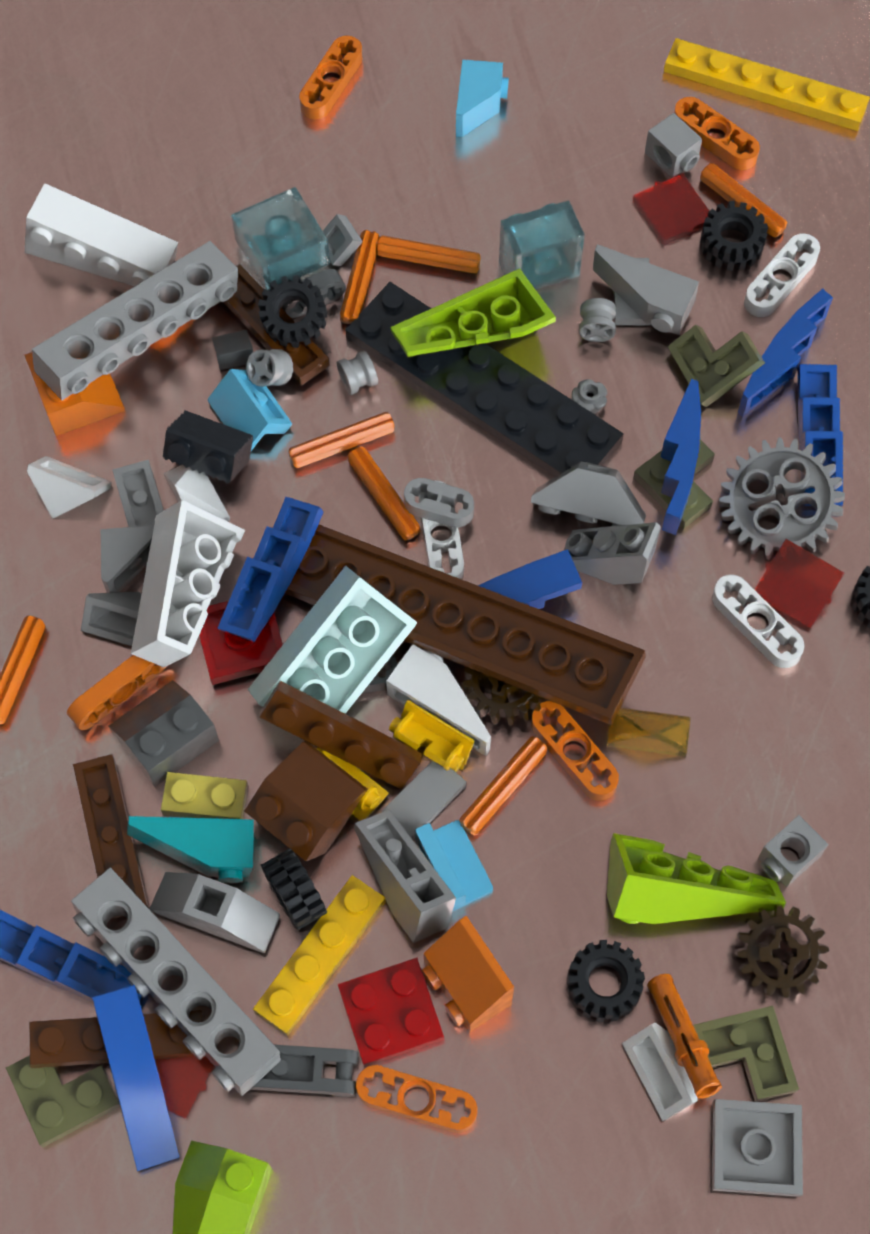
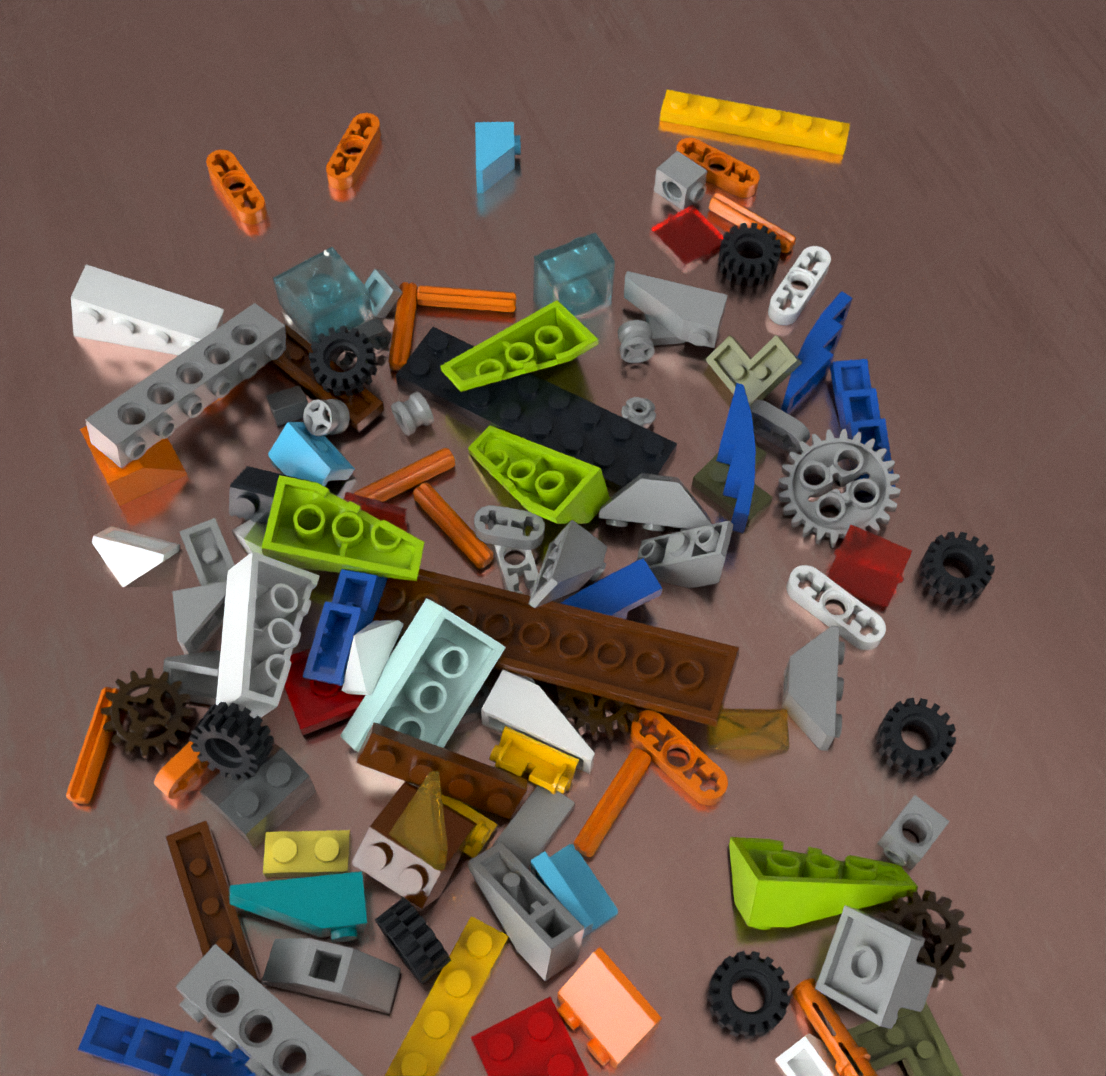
camera: 10 degrees left, 5 degrees down
none -> dark brown gear [101,668,193,758]
none -> black tyre [190,702,274,781]
none -> orange beam [206,150,267,225]
none -> lime wedge [261,475,425,581]
none -> white slope [342,620,404,695]
none -> clear red piece [344,492,409,527]
none -> clear yellow slope [389,771,448,870]
none -> lime wedge [468,426,610,524]
none -> light grey slope [528,520,608,608]
none -> light grey beam [750,400,810,453]
none -> light grey slope [782,626,845,751]
none -> light grey panel [815,905,936,1029]
none -> black tyre [876,698,956,777]

